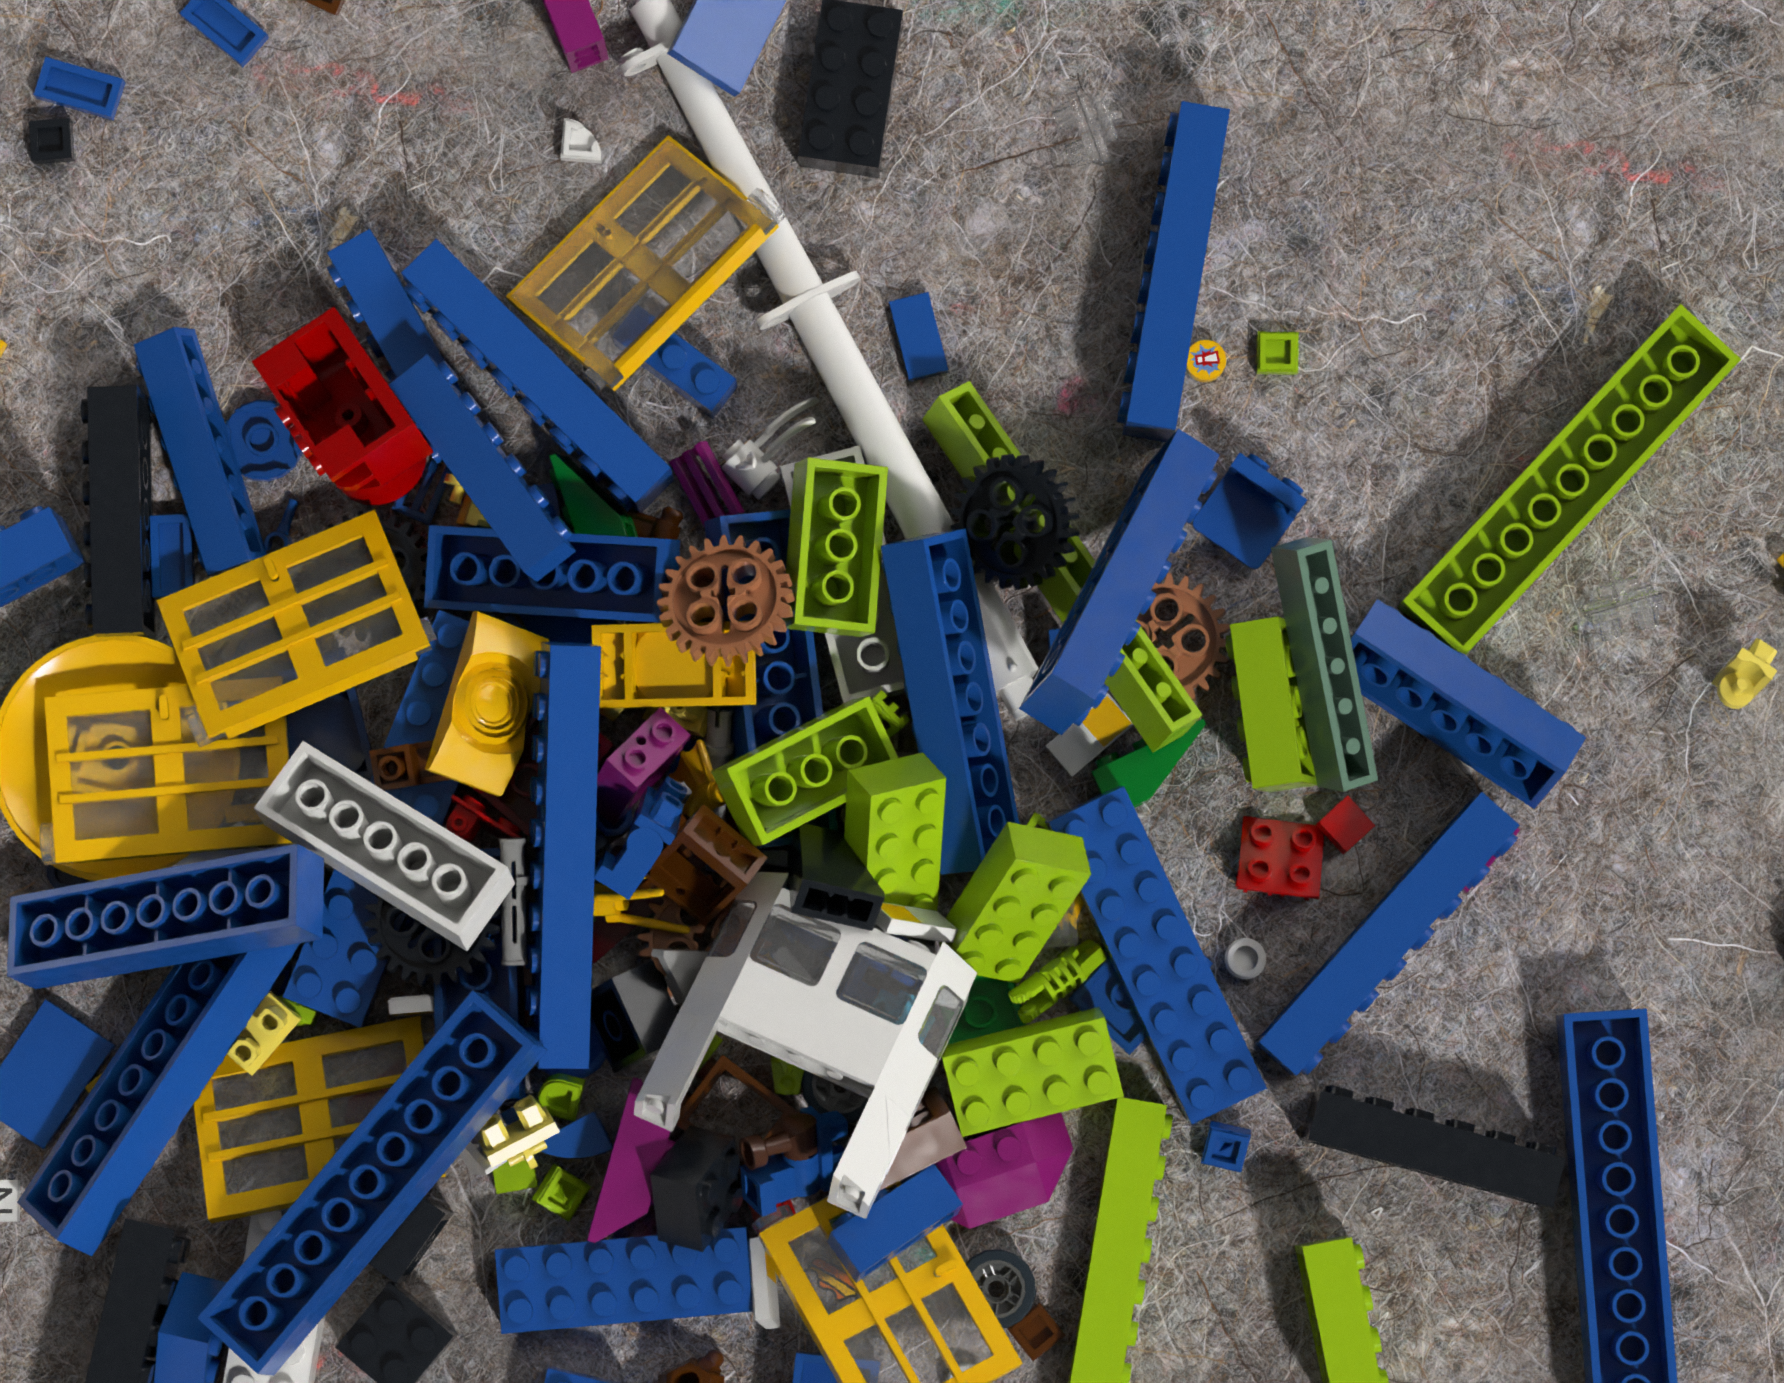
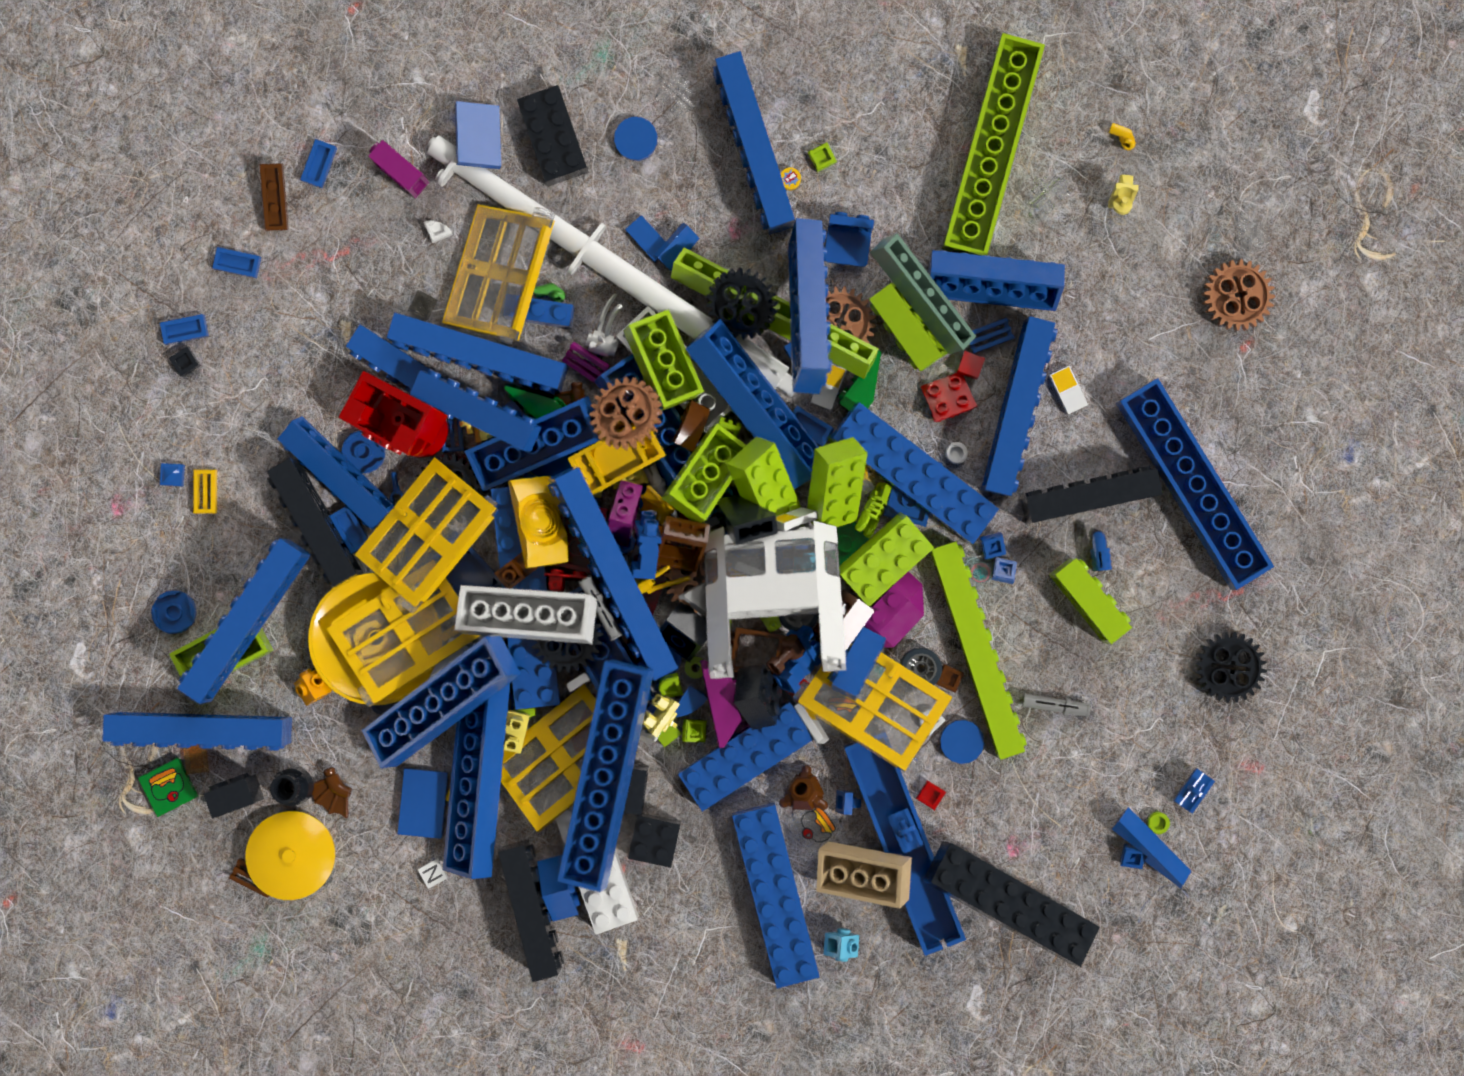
camera: 25 degrees left, 5 degrees up
none -> clear smoke tile [408,290,438,321]
none -> bright green arm [534,283,565,303]
none -> blue tile [614,117,658,161]
none -> blue tile [654,223,700,271]
none -> reddish brown slope [672,399,710,452]
none -> lime plate [685,657,703,679]
none -> blue tile [793,406,835,447]
none -> blue tile [969,318,1014,354]
none -> clear light blue tile [970,562,992,584]
none -> blue tile [991,557,1017,584]
none -> white tile [1048,365,1088,415]
none -> blue hinge [1090,531,1112,571]

